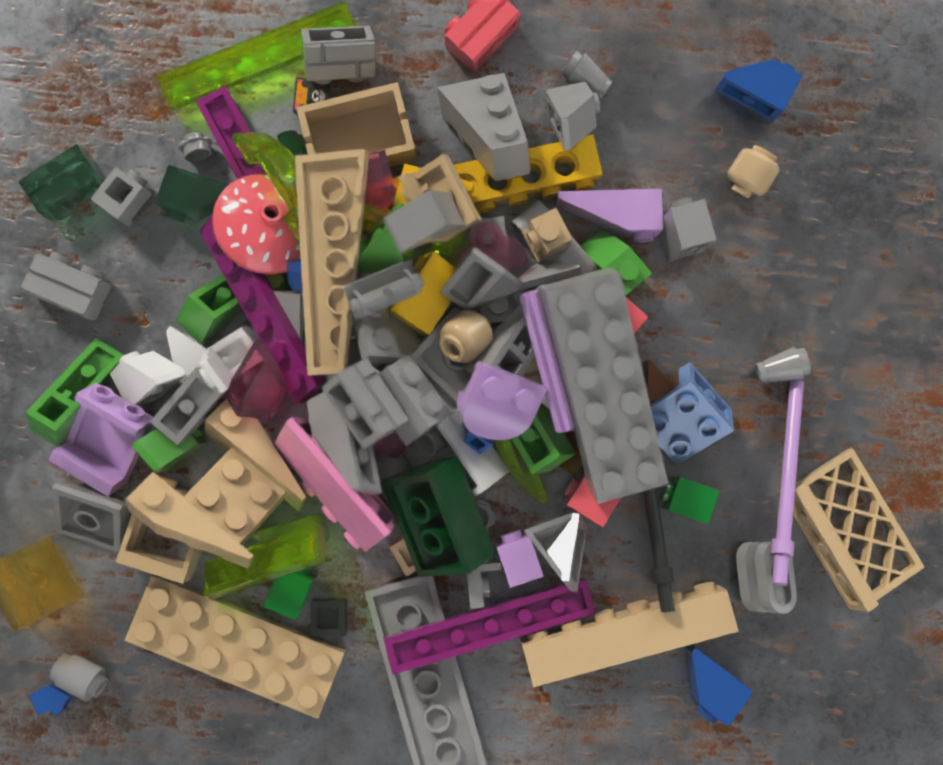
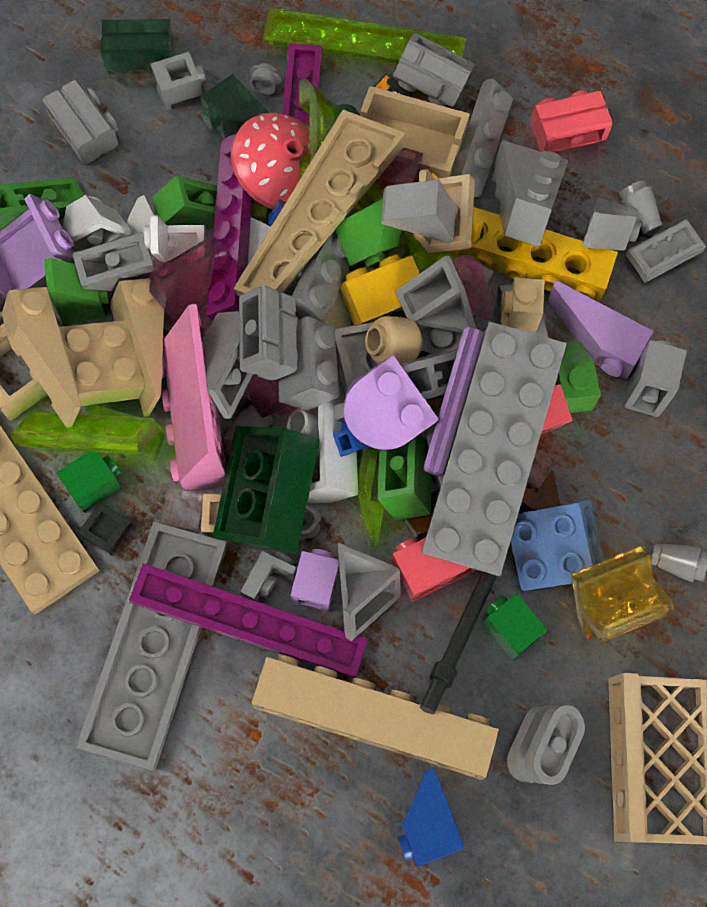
camera: 35 degrees right, 15 degrees down
light grey hinge [342,259,424,320] -> none
lavender bar [771,380,804,586] -> none
none -> light grey plate [451,78,513,208]
none -> clear yellow bracket [571,545,674,643]
none -> light grey plate [626,219,706,283]

